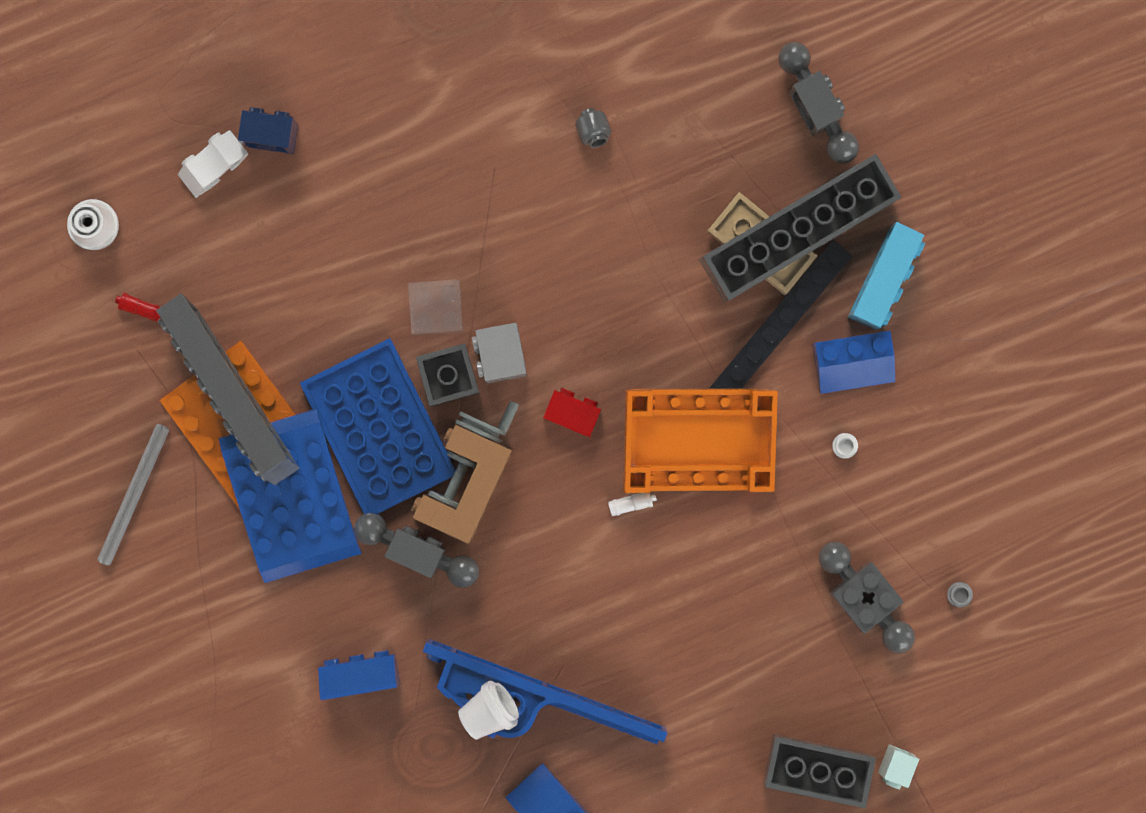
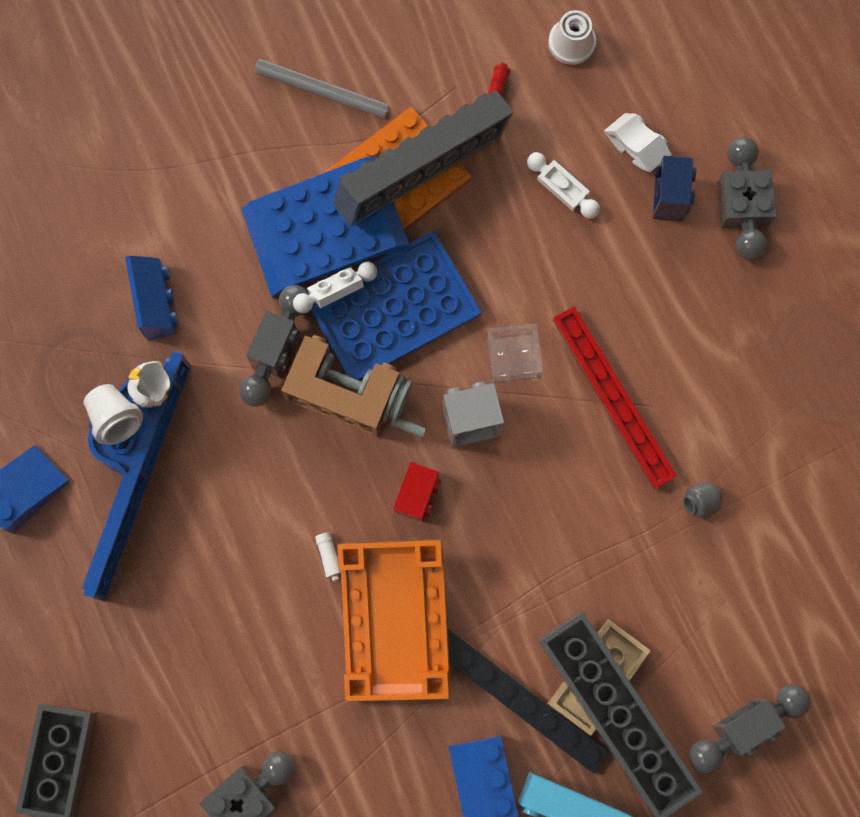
camera: 85 degrees right, 10 degrees down
dark grey brick [416,343,480,407] -> none
white plate [832,433,858,458] -> none
none -> white hair [127,361,170,408]
none -> white plate [293,262,377,313]
none -> white plate [527,152,600,219]
none -> red plate [552,306,677,489]
none -> dark grey brick [717,137,776,260]

